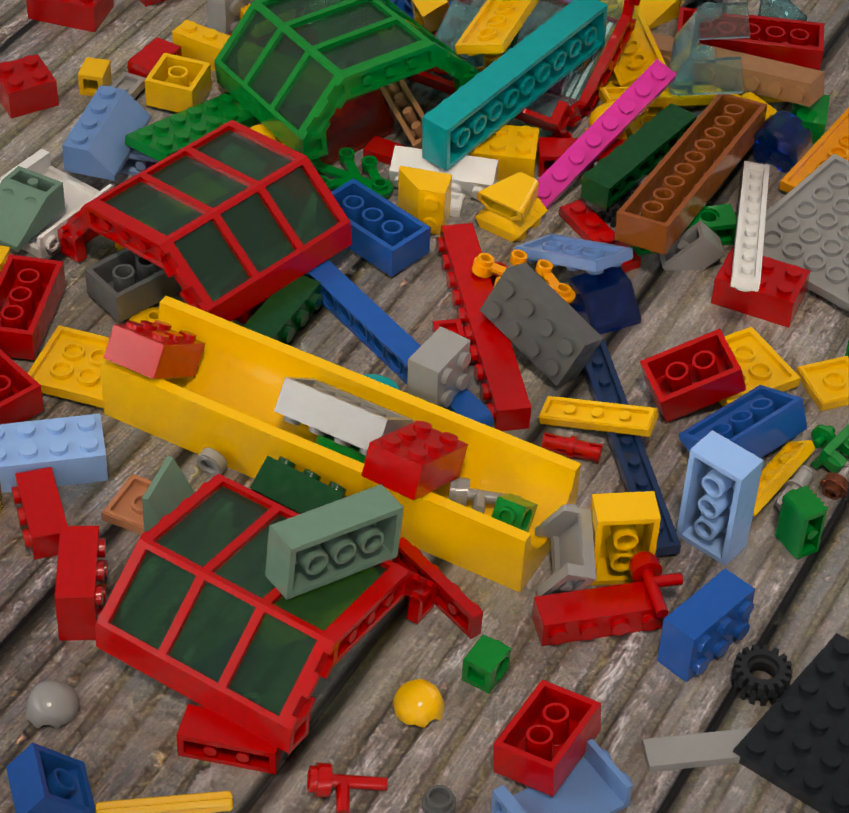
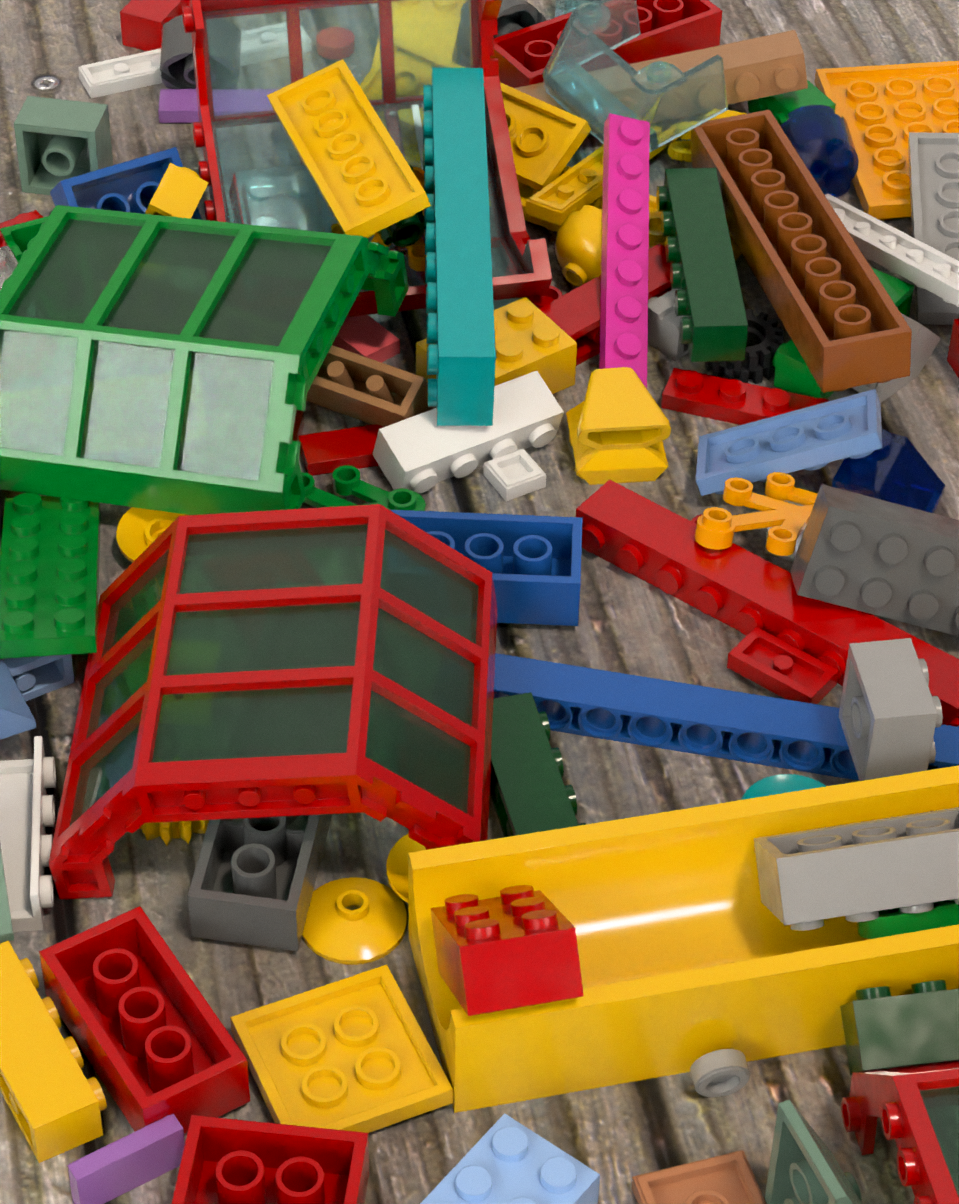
camera: 40 degrees left, 0 degrees up
yellow slope [397,166,452,235] -> none

